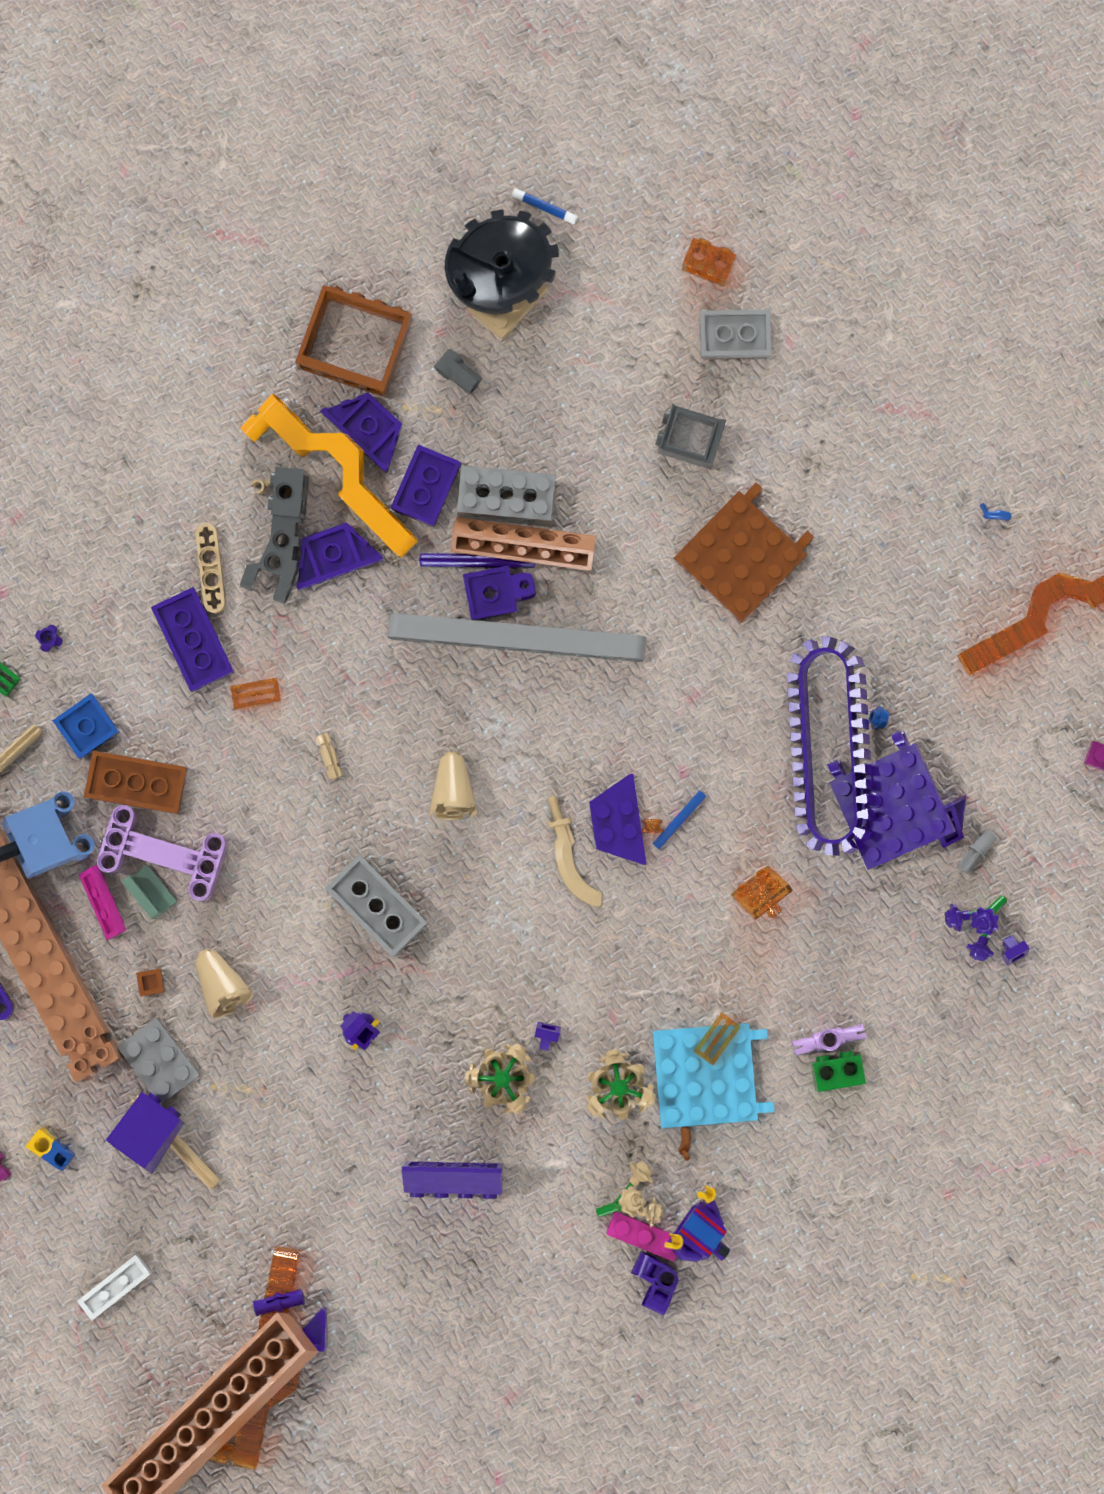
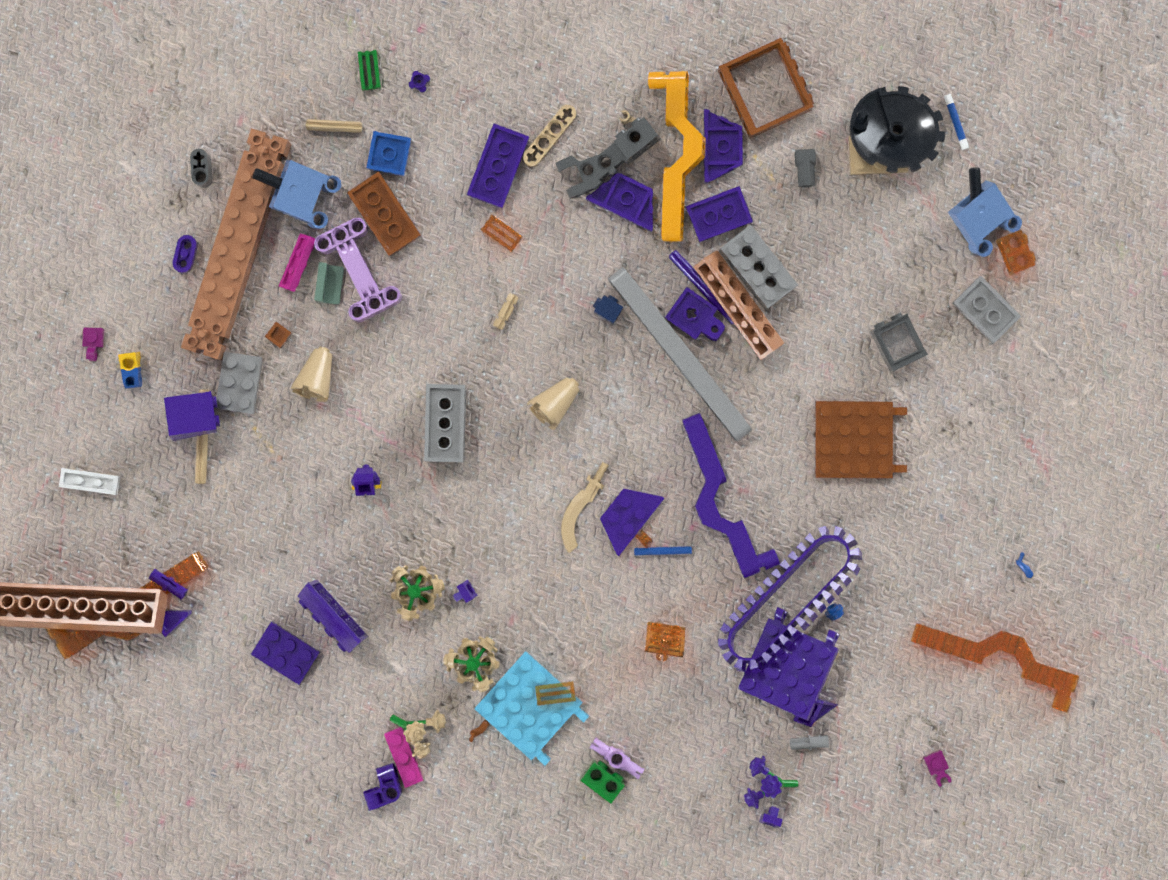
camera: 50 degrees right, 5 degrees up
torso [664,1185,731,1262] -> none
none -> dark purple plate [251,621,321,685]
none -> dark blue brick [593,295,623,325]
none -> dark purple beam [682,413,780,579]
none -> medium blue piece [948,167,1022,257]

